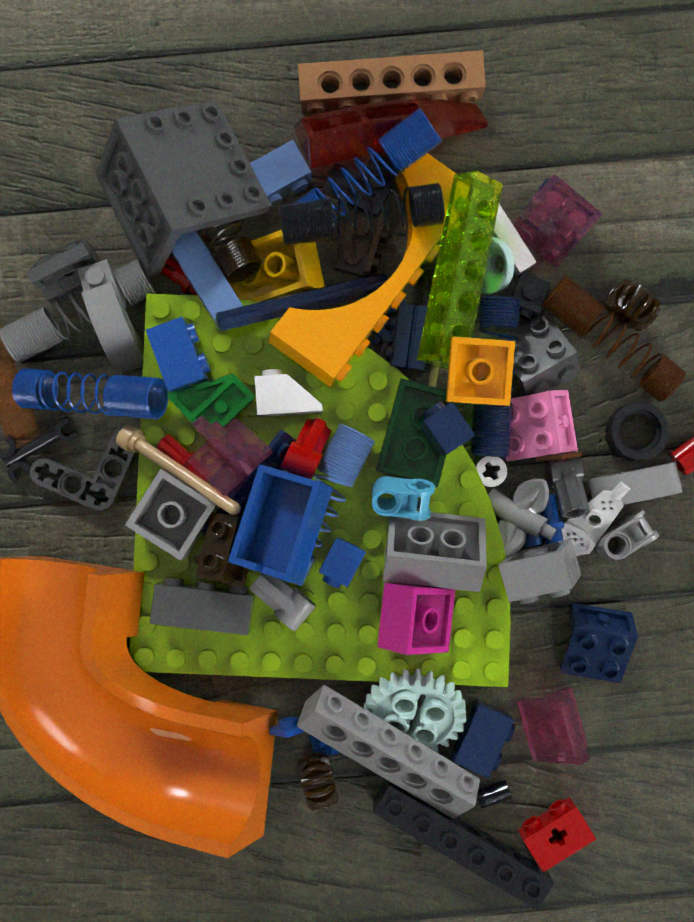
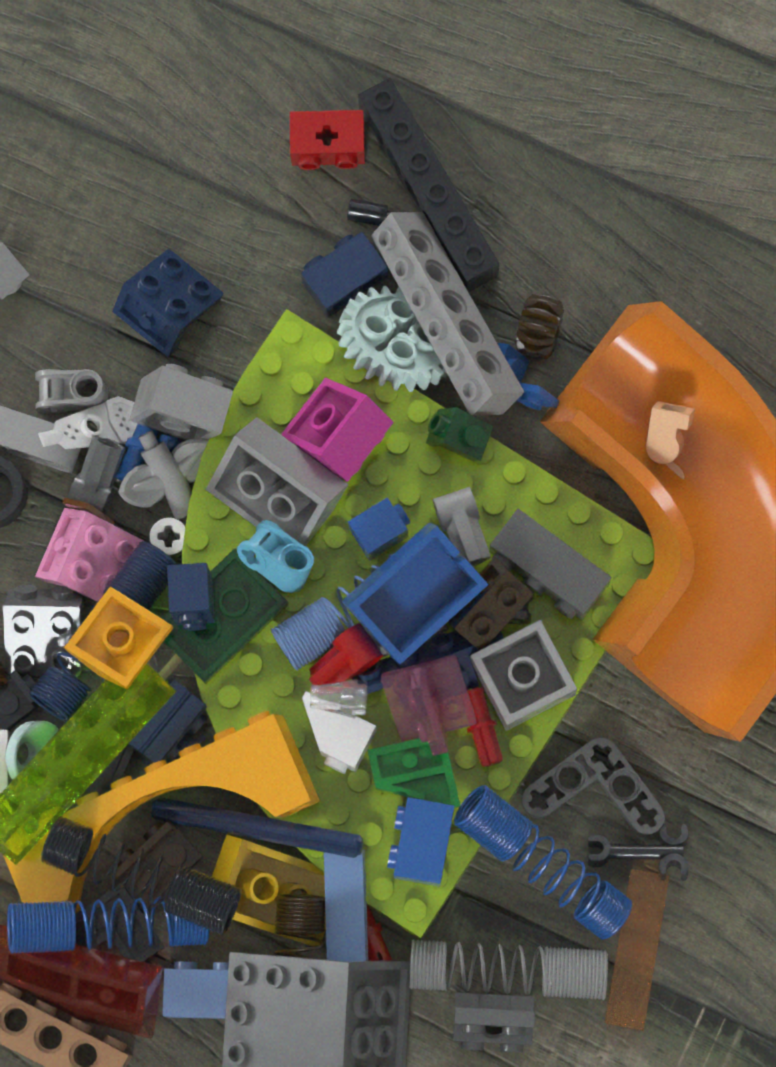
camera: 145 degrees left, 10 degrees down
light grey arch [77,259,144,374] -> none
tan piece [116,424,241,515] -> none
clear pink bracket [517,687,589,765] -> none
none -> clear cone [310,679,368,719]
none -> dark green bracket [426,407,493,462]
none -> light nougat leg [646,402,695,464]

